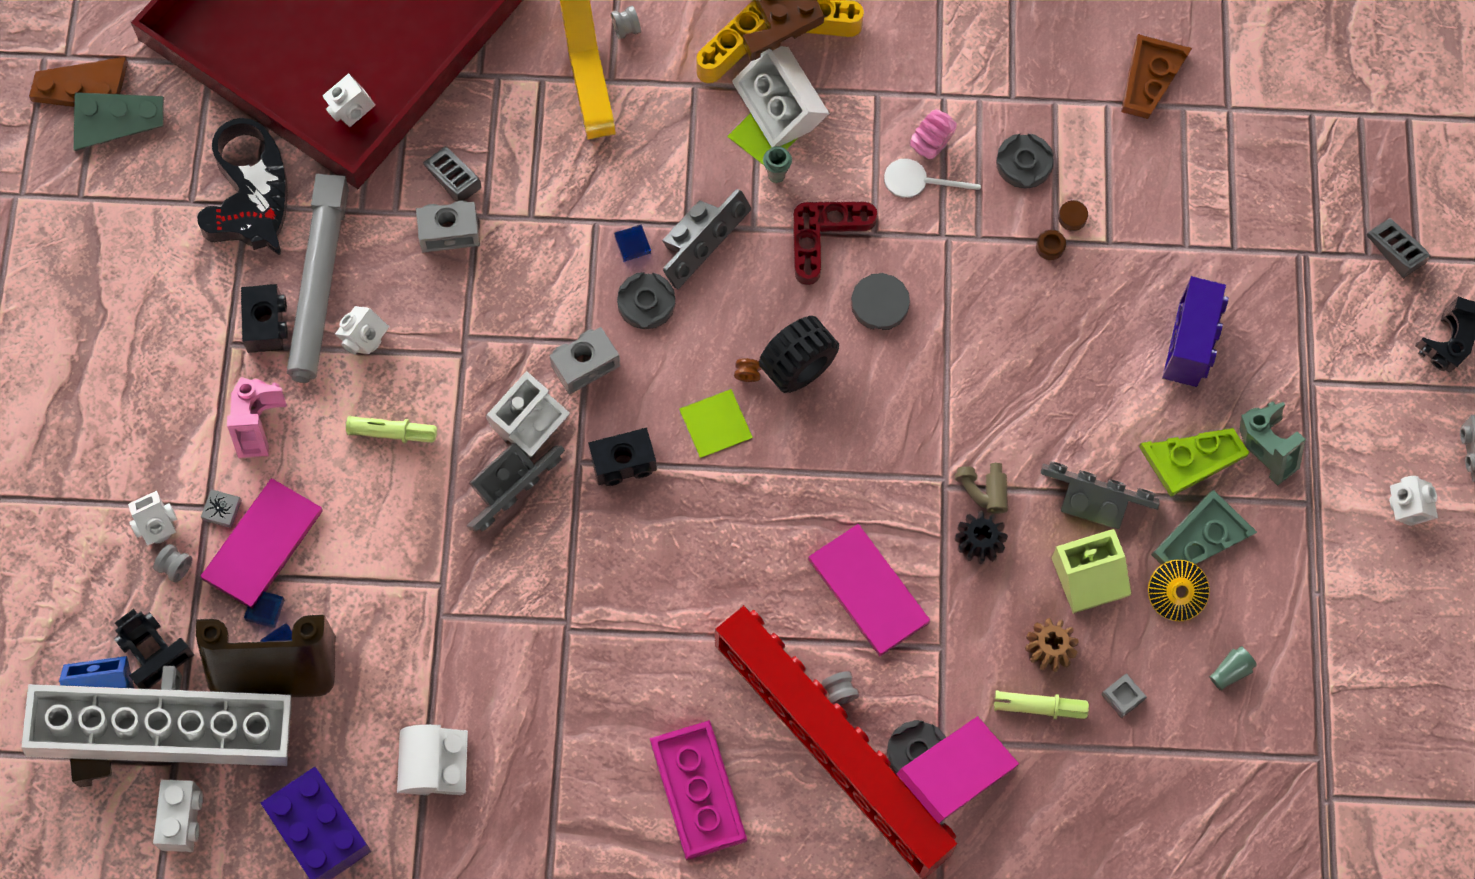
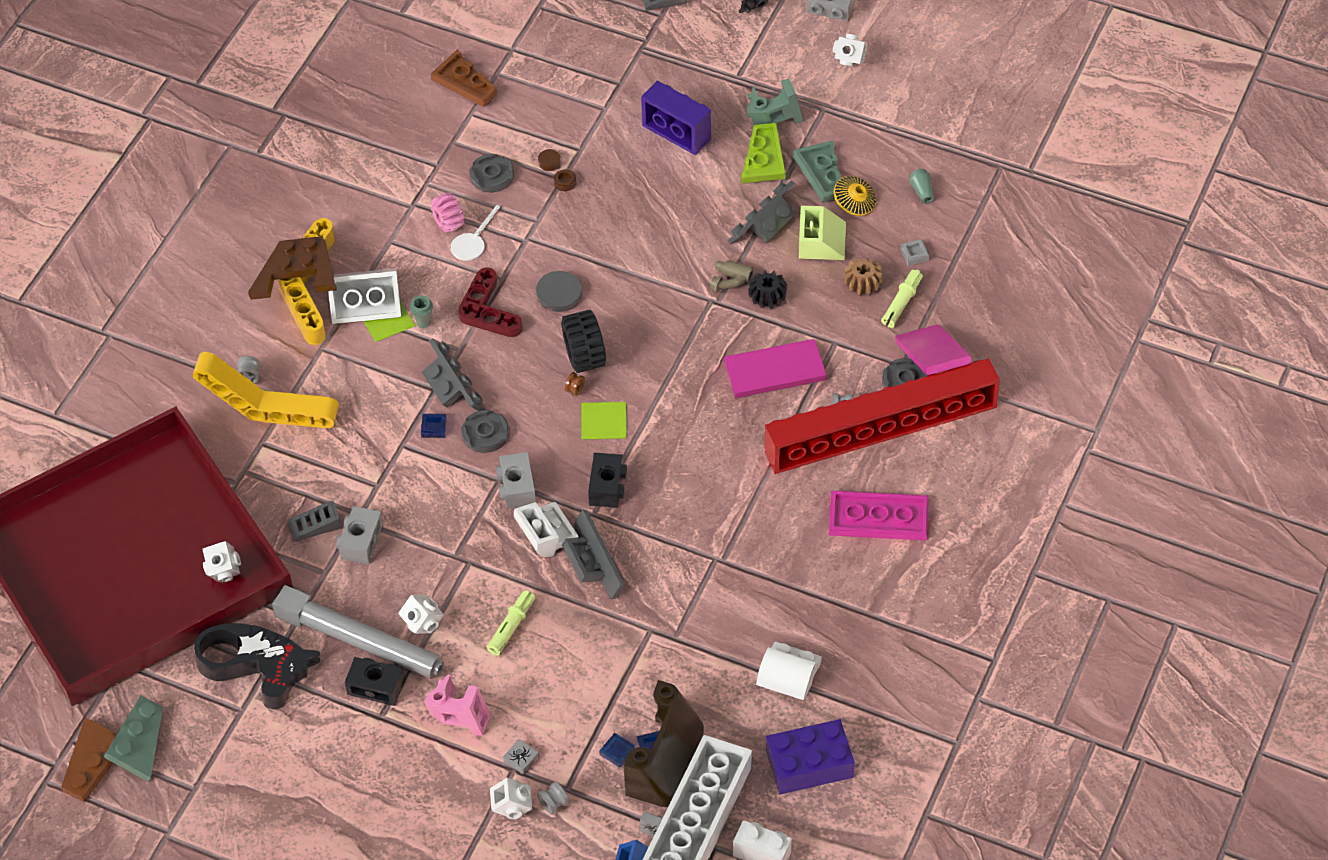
camera: 65 degrees left, 15 degrees down
black tile [114,609,194,689] -> none
dark pink tile [200,478,323,610] -> none

